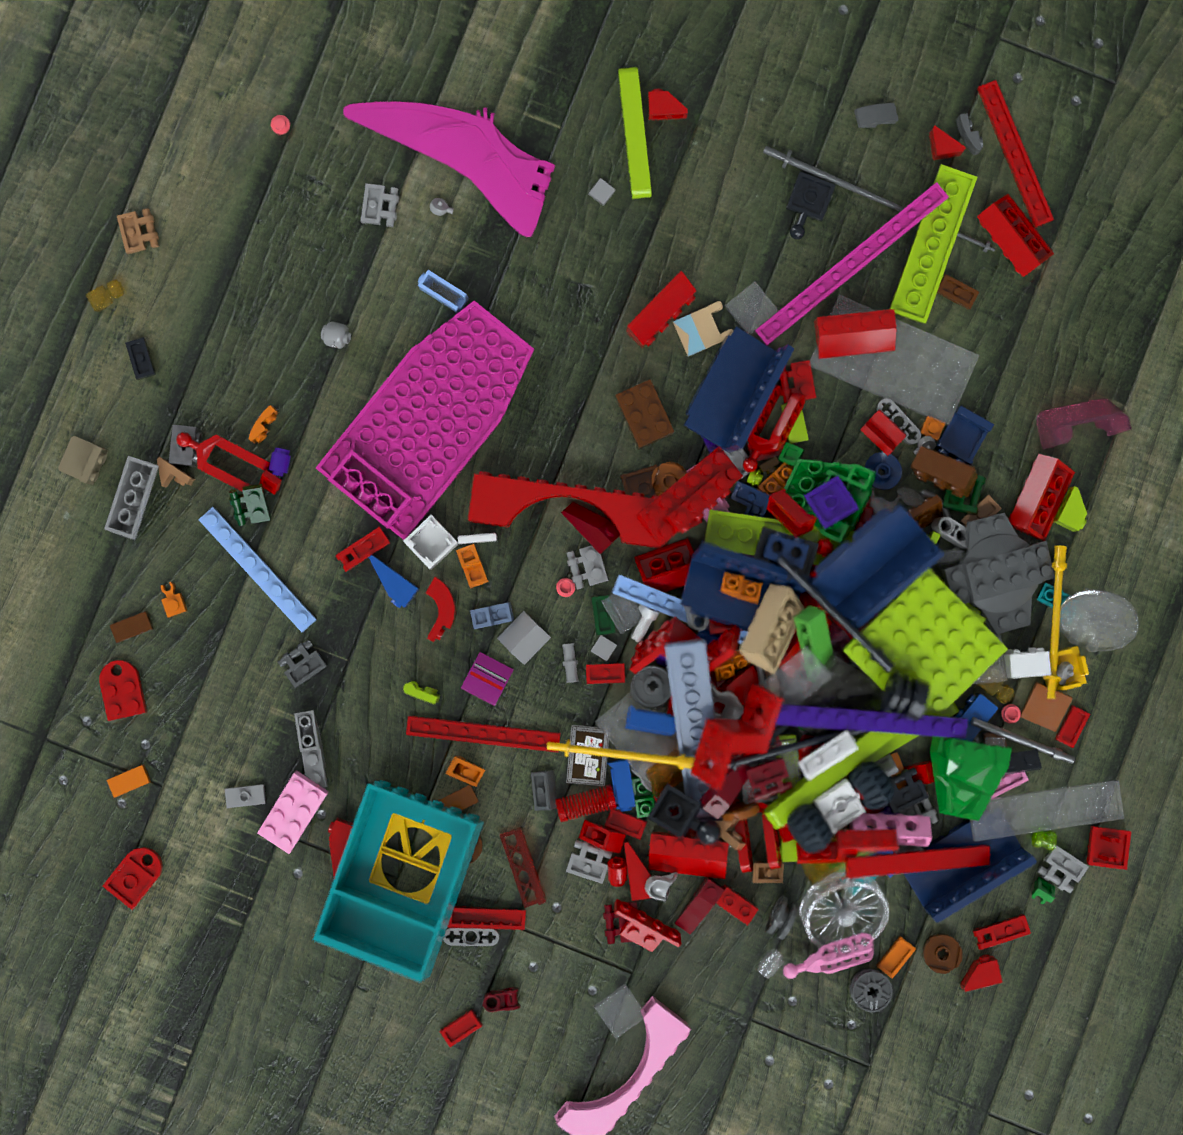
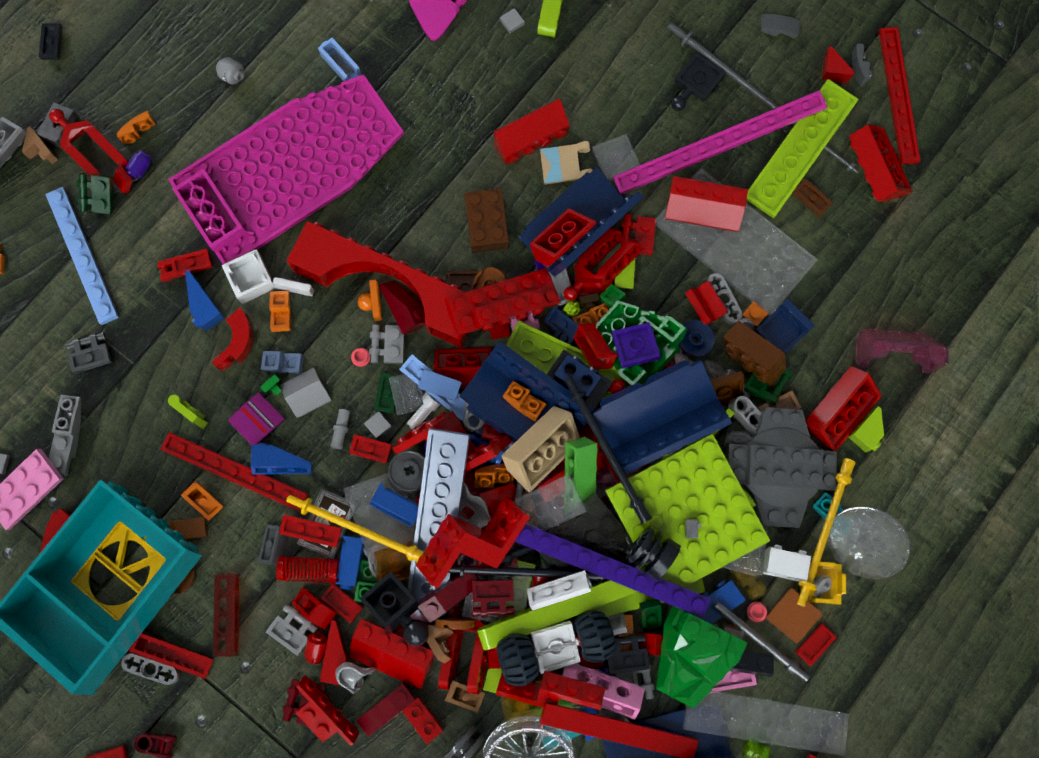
camera: 20 degrees right, 10 degrees down
none -> blue slope [251,443,312,474]
none -> green tile [260,373,282,396]
none -> red plate [279,515,342,548]
none -> orange tile [357,280,383,322]
none -> medium blue tile [418,369,461,401]
none -> red slope [529,208,596,267]
none -> dark green plate [639,599,663,633]
none -> flat silver piece [685,518,701,538]

